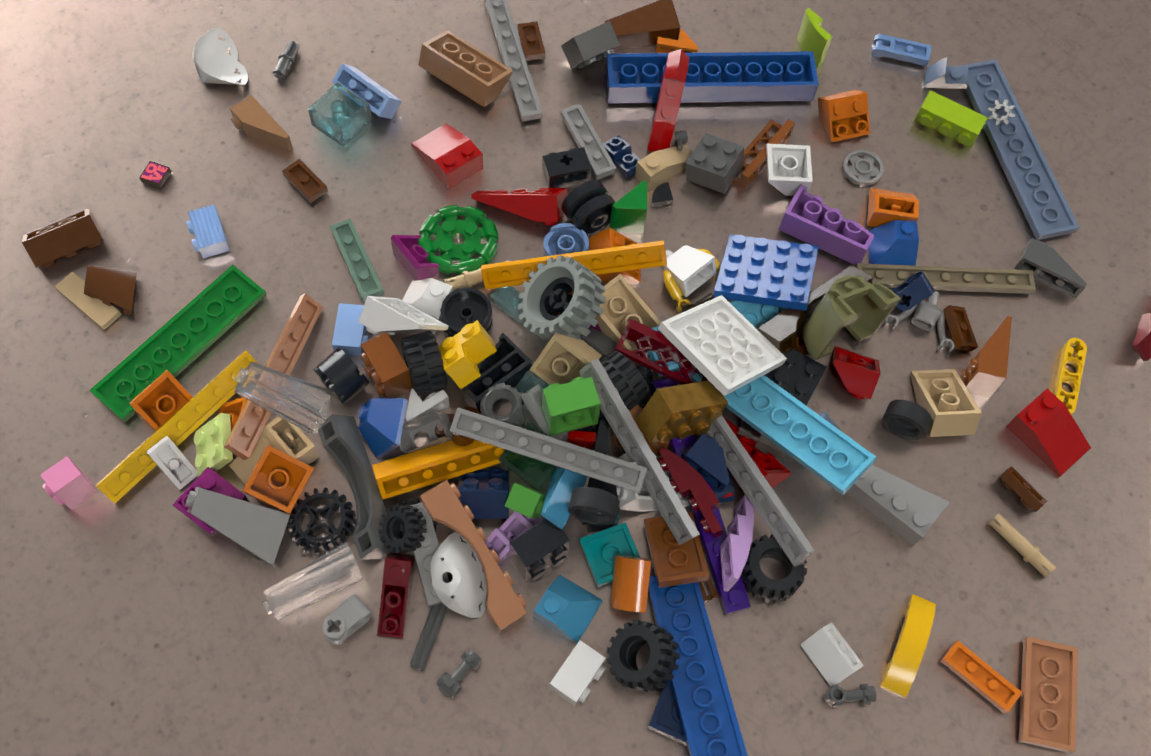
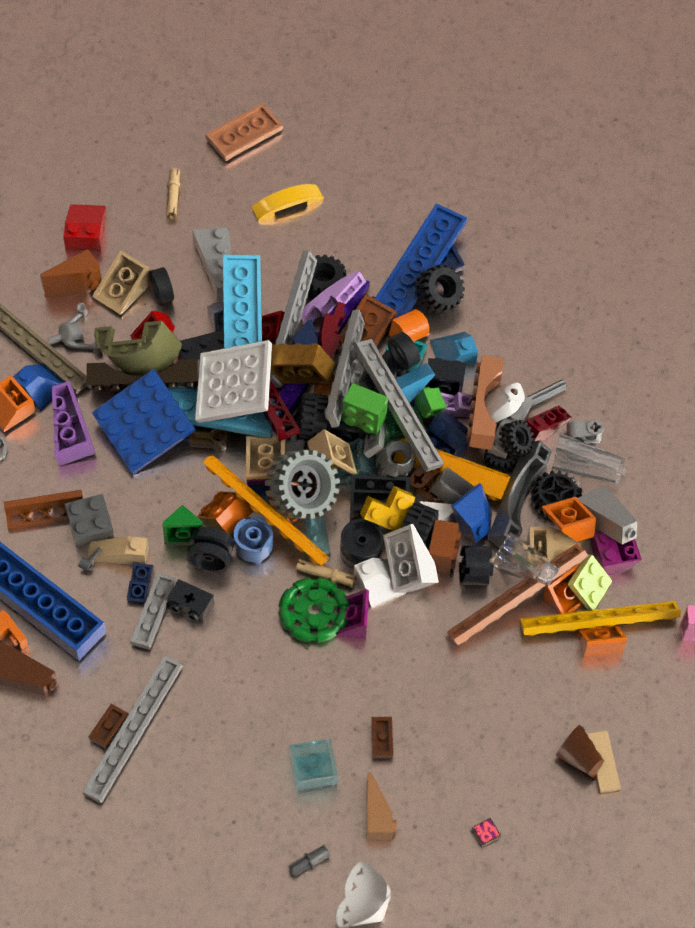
camera: 135 degrees left, 5 degrees down
reddish brown slope [22,208,103,268] -> none
green plate [89,265,267,423] -> none
white slope [146,436,197,490] -> none
light blue brick [186,204,230,259] -> none
sand green plate [330,218,384,302] -> none
light blue brick [332,63,402,119] -> none
light blue brick [332,303,369,357] -> none
red slope [411,123,483,189] -> none
medium nougat slope [418,30,513,107] -> none
dark grey bar [436,649,482,698] -> none
red wedge [471,187,568,225] -> none
white brick [549,640,606,707] -> none
dark grey brick [561,21,620,69] -> none
red brick [647,49,689,152] -> none
black tile [651,182,674,207] -> none
white torso [662,246,720,314] -> none
white slope [766,144,813,196] -> none
white panel [801,622,864,686] -> none
dark grey bar [824,684,876,708] -> none
dark blue piece [891,271,935,311] -> none
orange plate [940,640,1022,714] -> none
reddish brown plate [943,305,978,351] -> none
reddish brown plate [1000,466,1047,512] -> none
yellow beam [1053,338,1087,415] -> none

